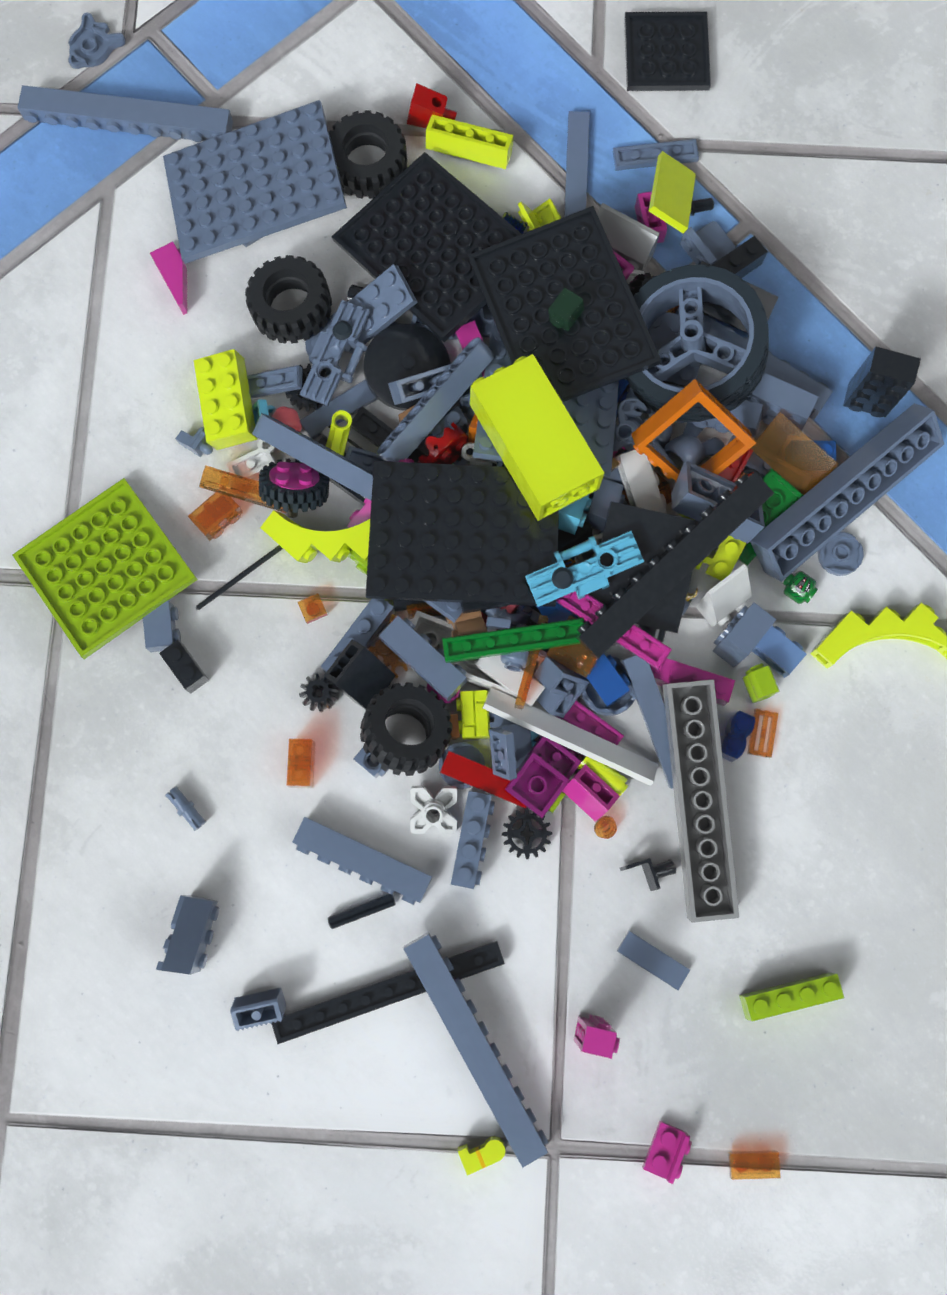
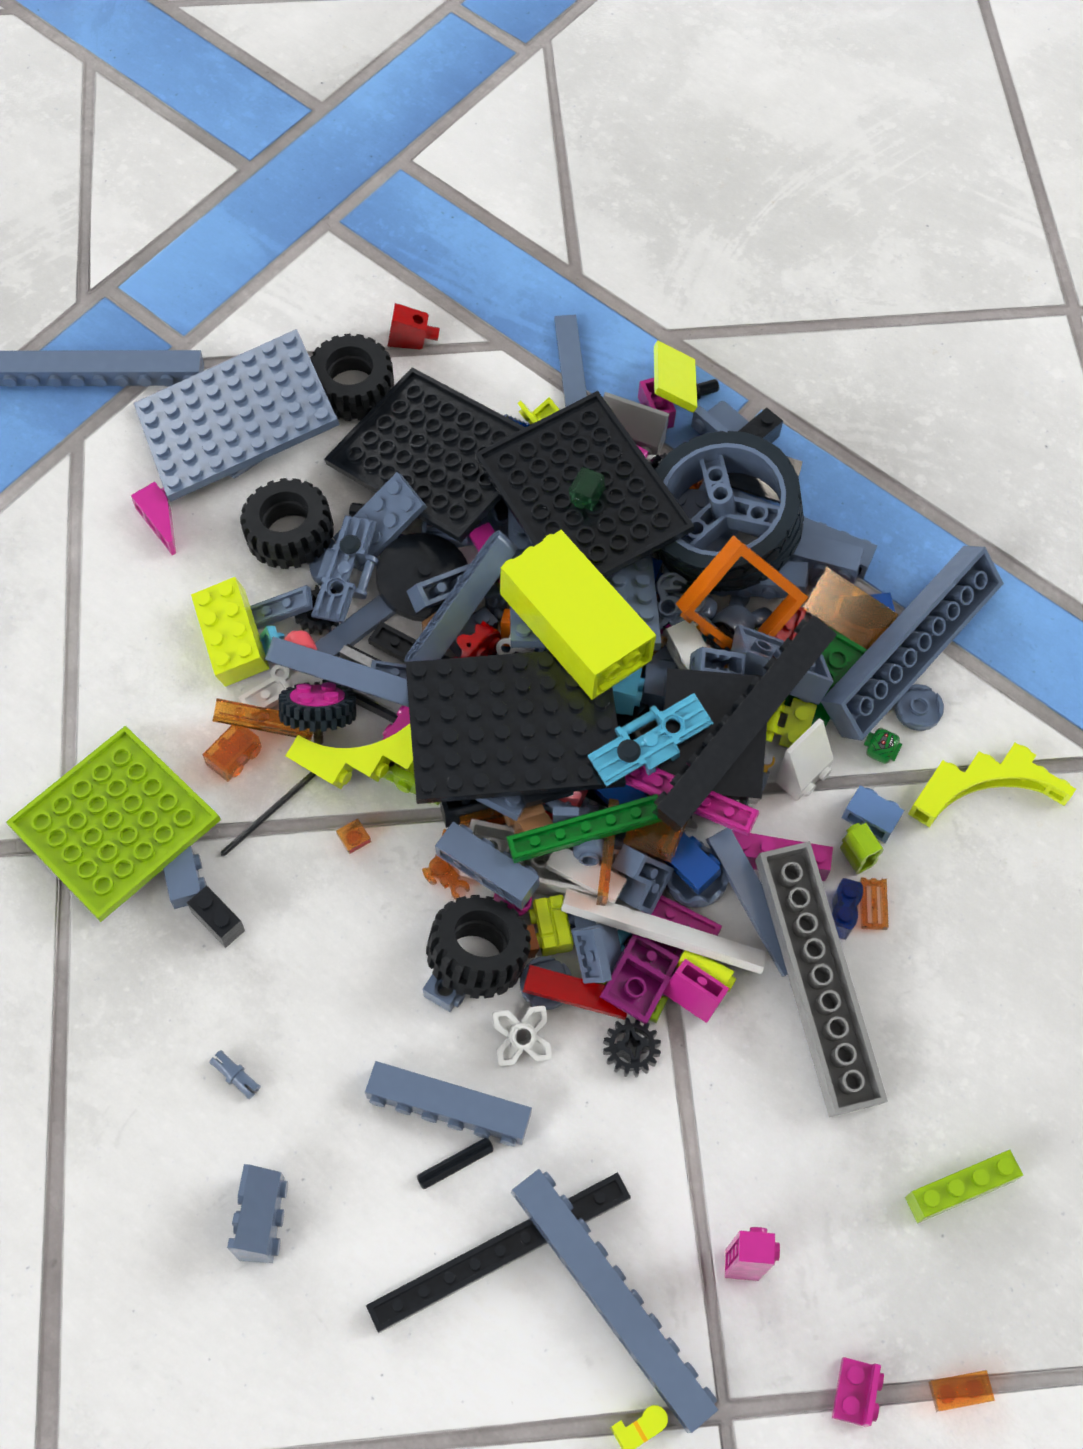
camera: 10 degrees left, 15 degrees down
sand blue tile [68,13,126,69] -> none
sand blue piece [175,427,213,457] -> none
sand blue brick [230,987,286,1031] -> none
clear orange brick [287,739,315,788] -> none
black gear [299,673,339,712] -> none
sand blue brick [321,599,395,672] -> none
black brick [324,639,396,710] -> none
neon yellow piece [326,410,352,456] -> none
neon yellow brick [426,115,513,169] -> none
sand blue brick [451,791,495,889] -> none
clear orange plate [594,816,617,839] -> none
sand blue tile [613,139,699,171] -> none
sand blue tile [617,931,690,990] -> none
black bracket [620,858,676,891] -> none
black plate [624,12,711,91] -> none
sand blue brick [712,602,777,668] -> none
black brick [843,347,921,418] -> none
none -> sand blue torso [689,647,746,674]

